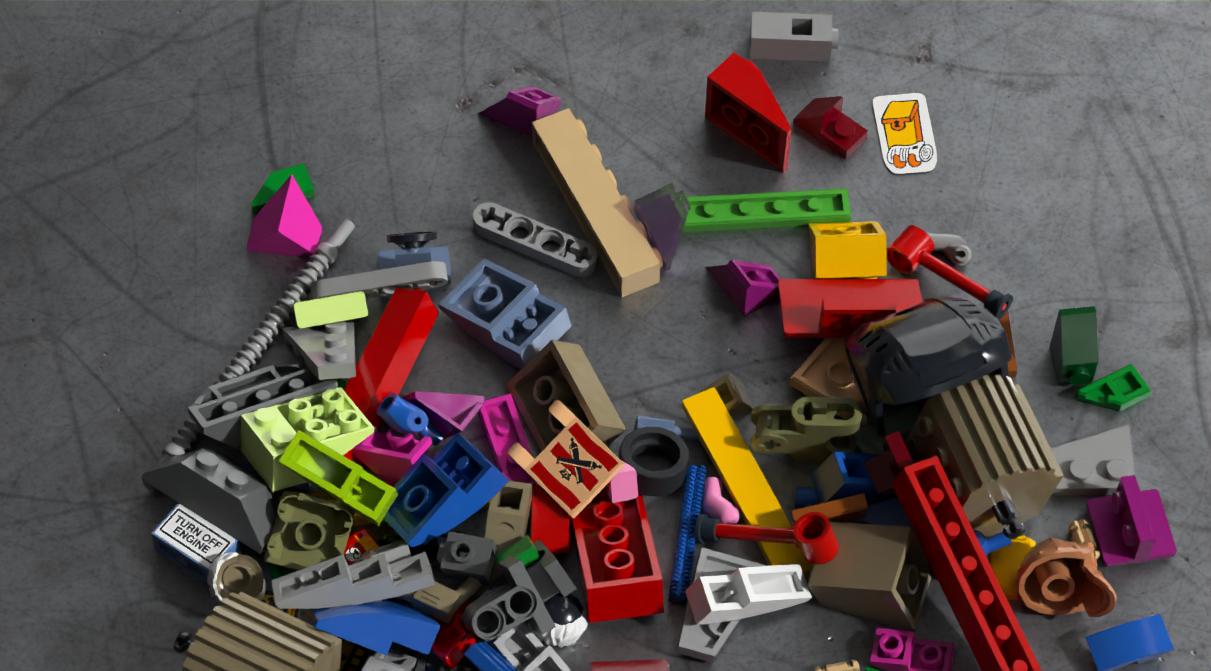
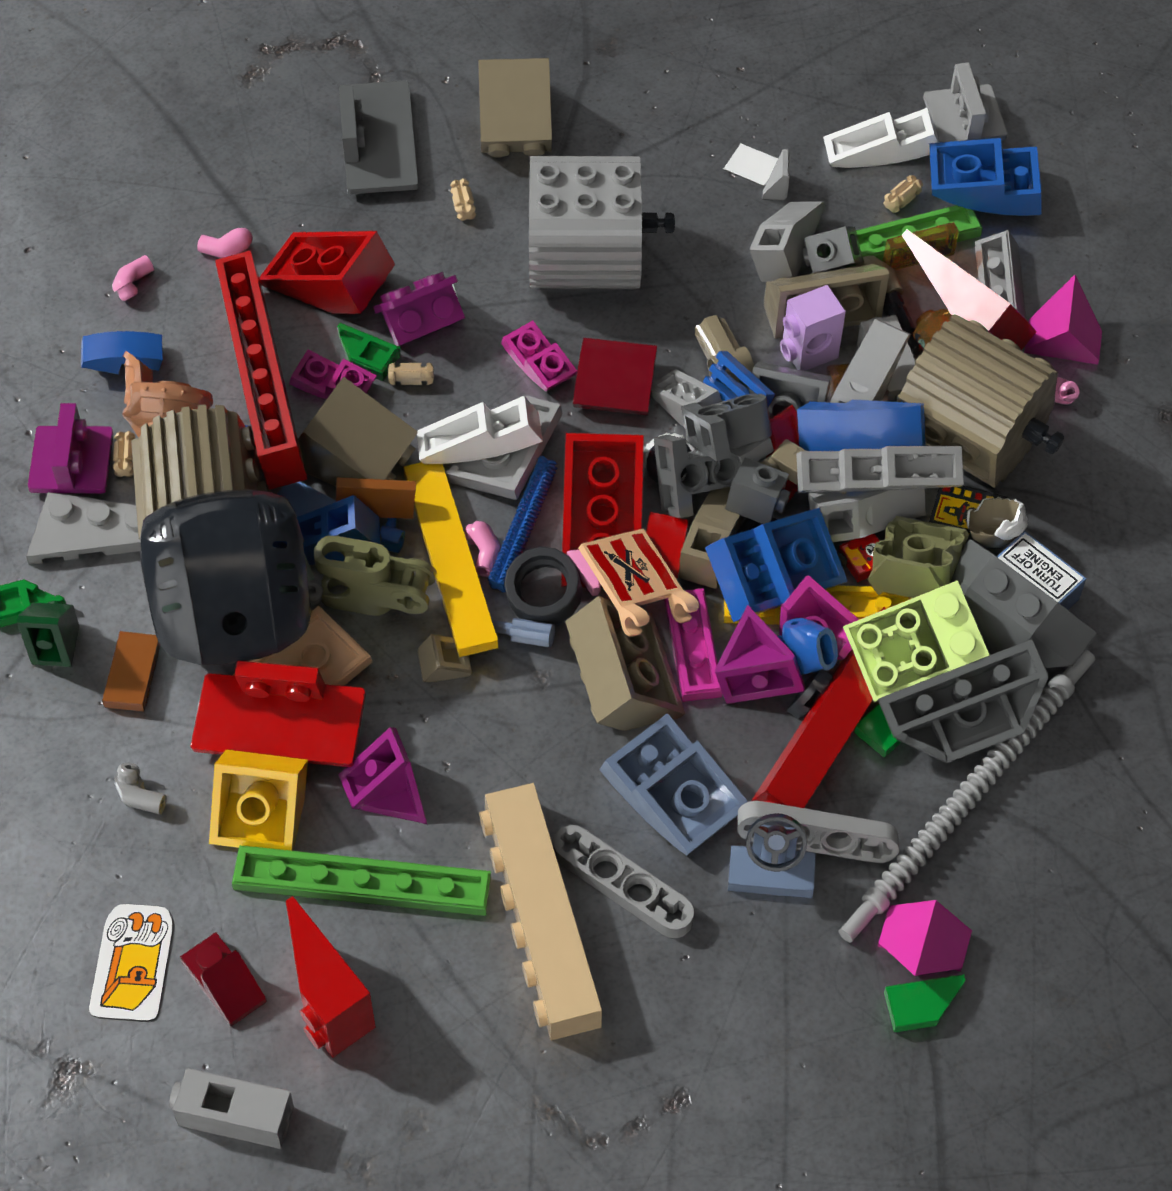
camera: 170 degrees left, 0 degrees up
lime slope [278,429,398,526] -> none
light grey wing [283,321,356,380] -> none
yellowish green slope [293,291,368,329] -> none
magenta slope [478,86,562,137] -> none
green tile [496,535,540,568] -> none
clear purple slope [633,183,690,271] -> none
red piece [695,512,839,565] -> none
dark red slope [865,431,914,494] -> none
red piece [886,225,1013,320] -> none

